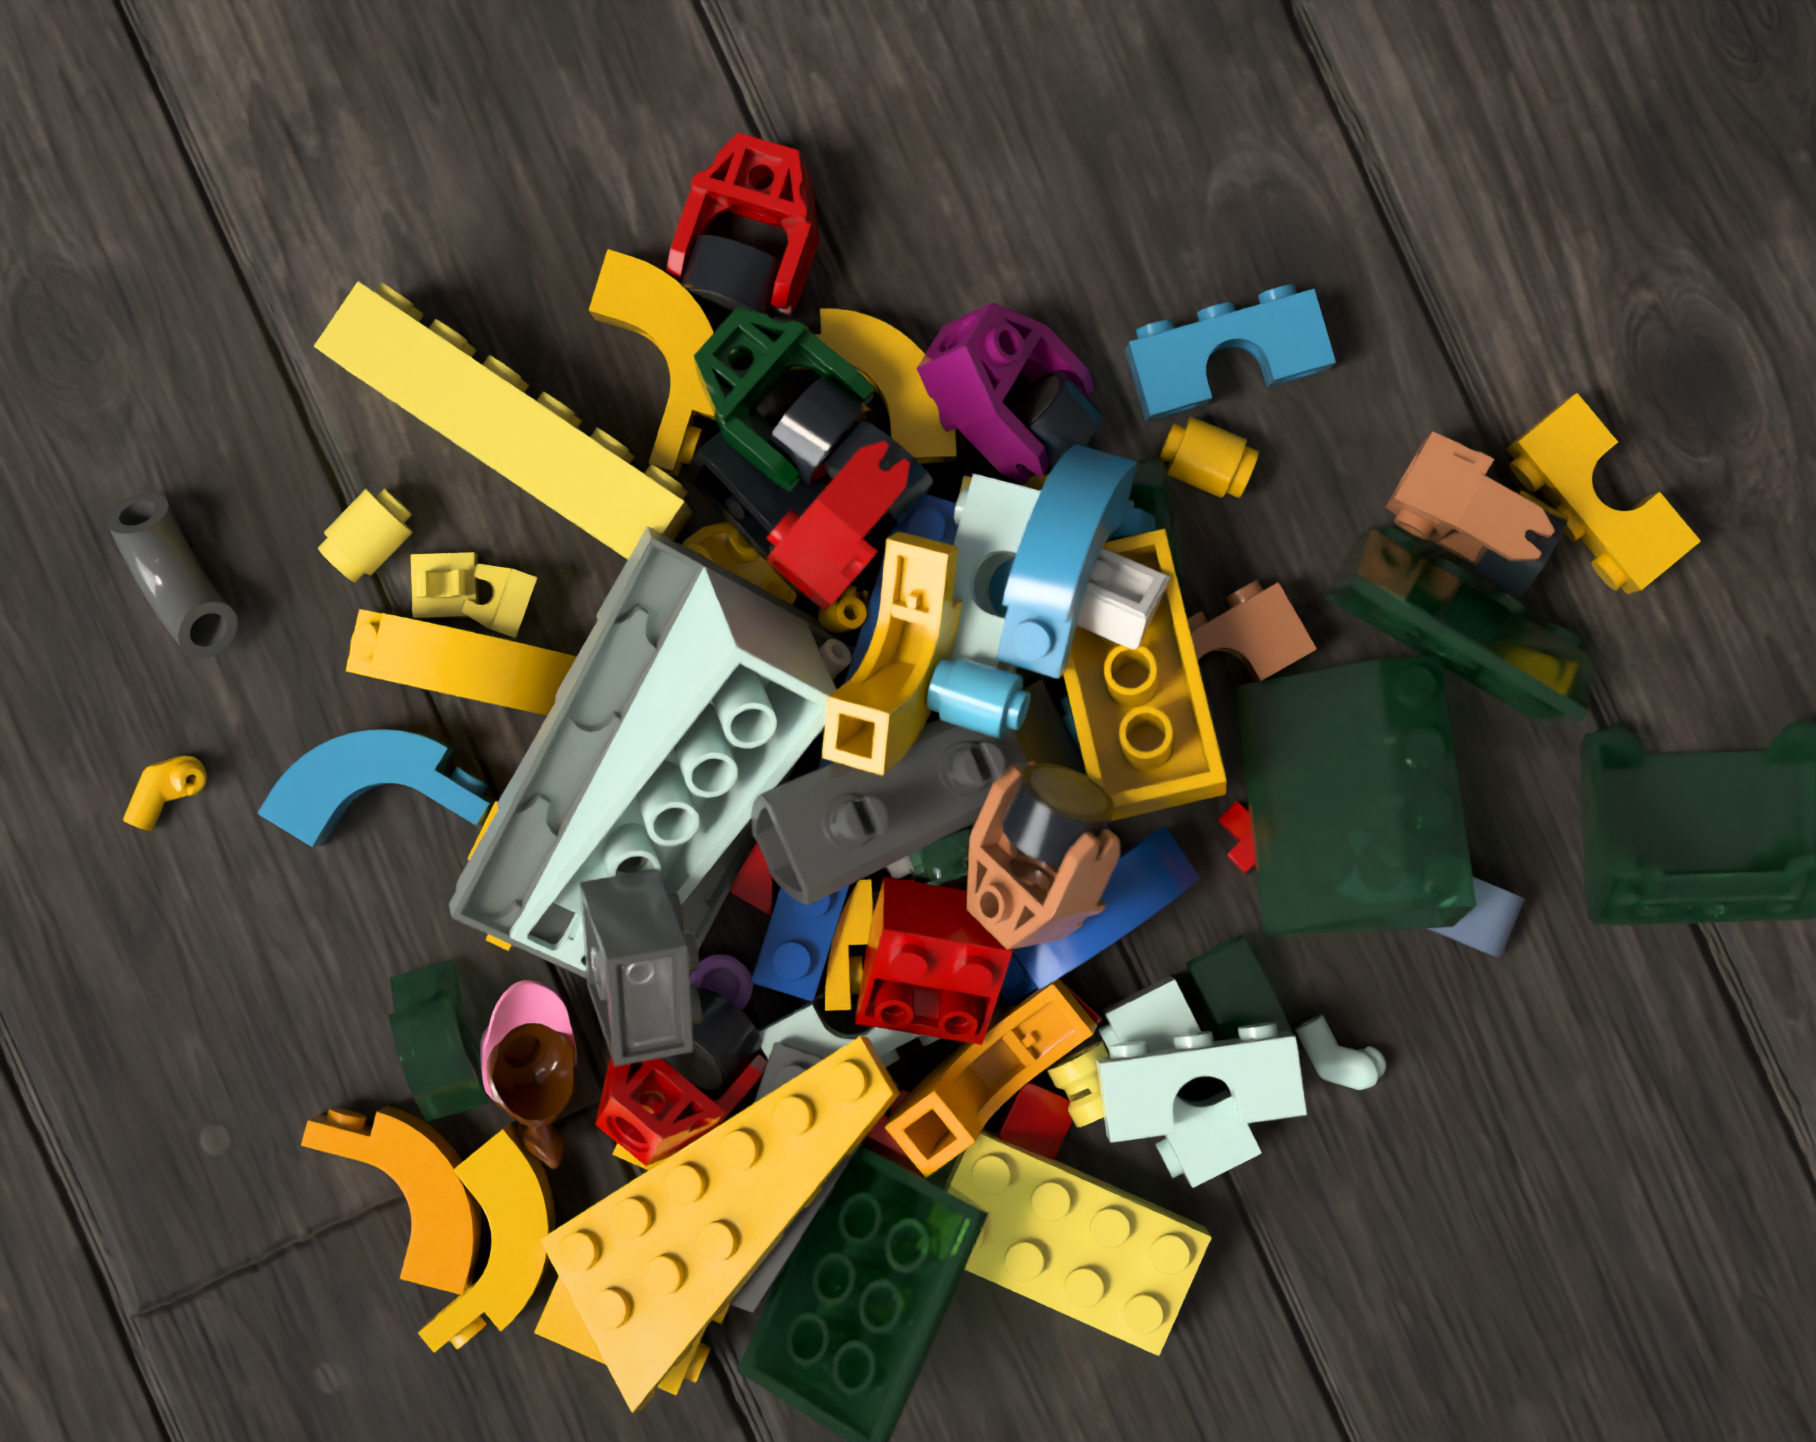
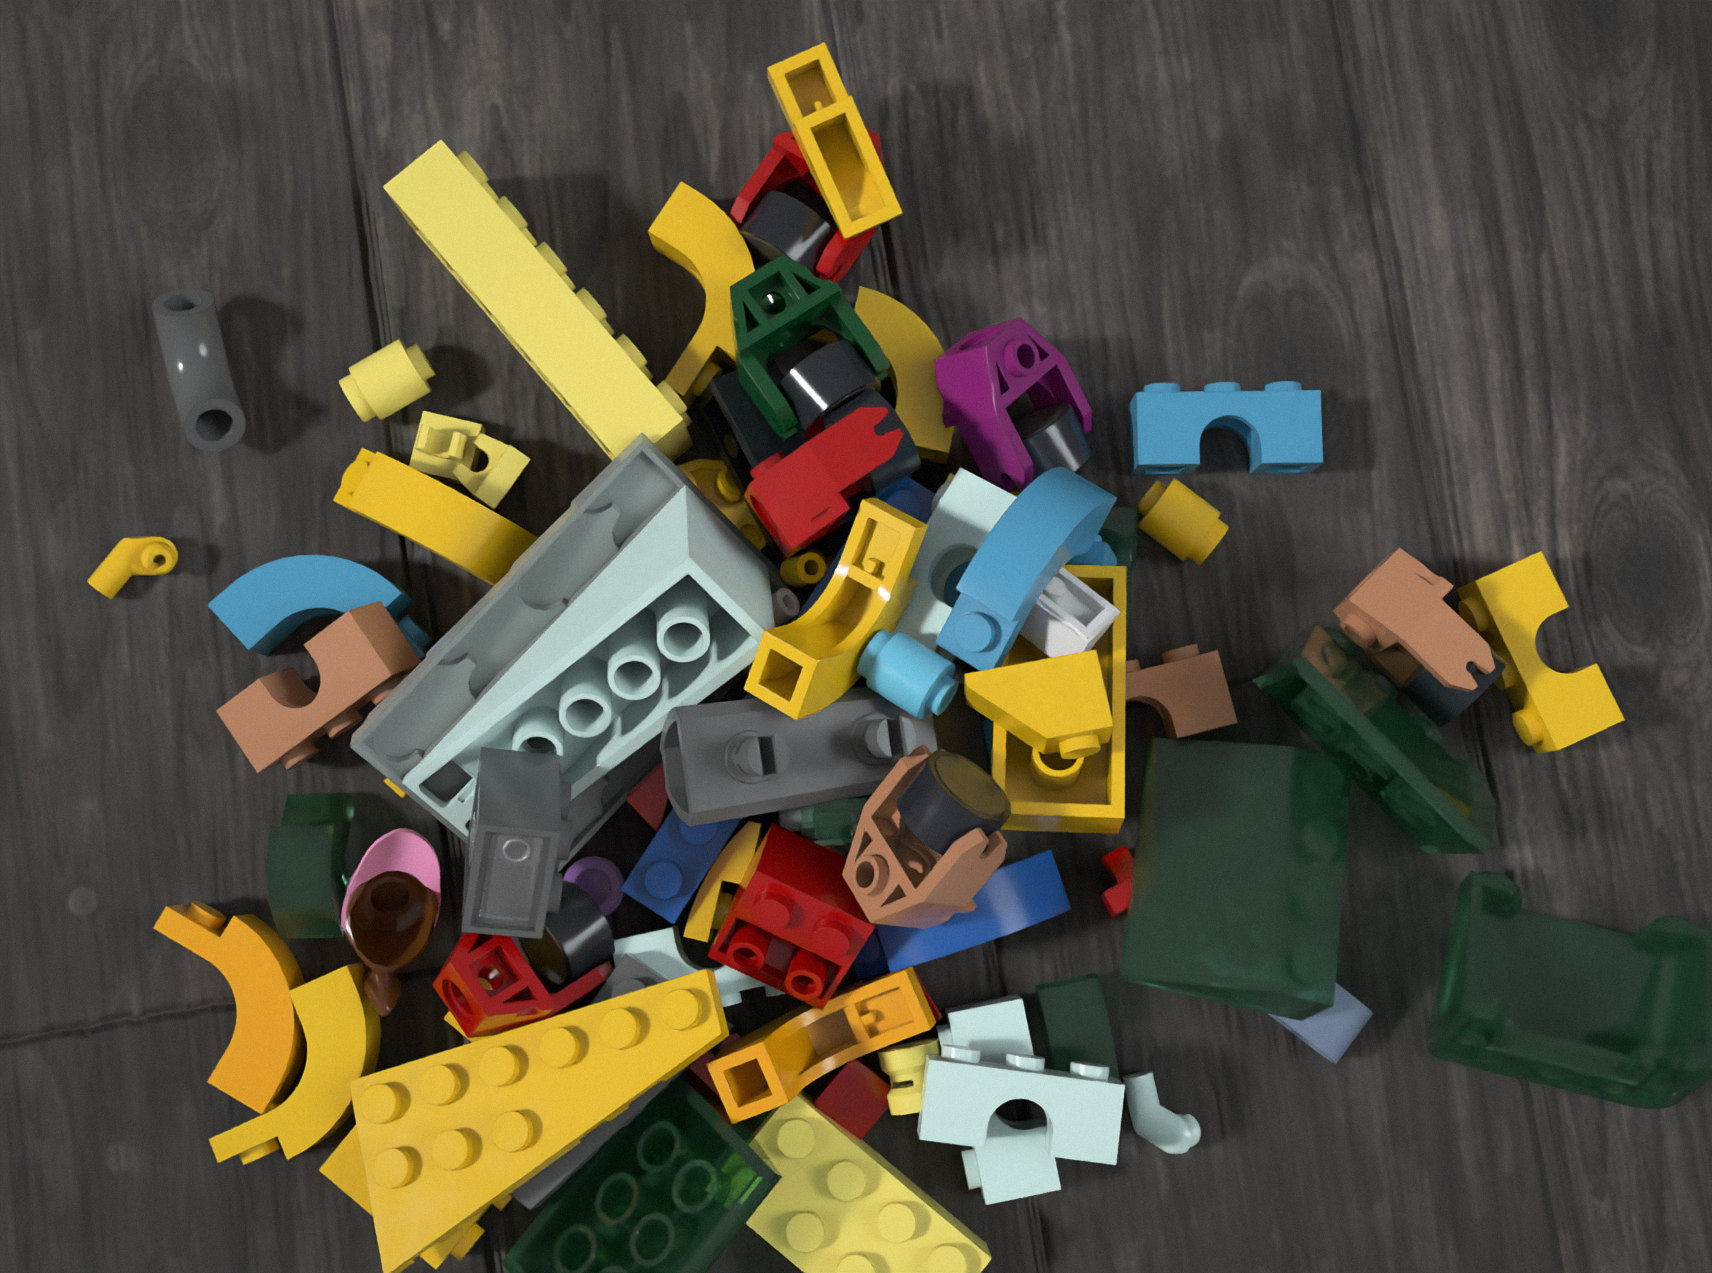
camera: 15 degrees right, 5 degrees down
none -> nougat arch [216,601,421,773]
none -> yellow slope [767,42,903,240]
none -> yellow slope [964,649,1114,759]

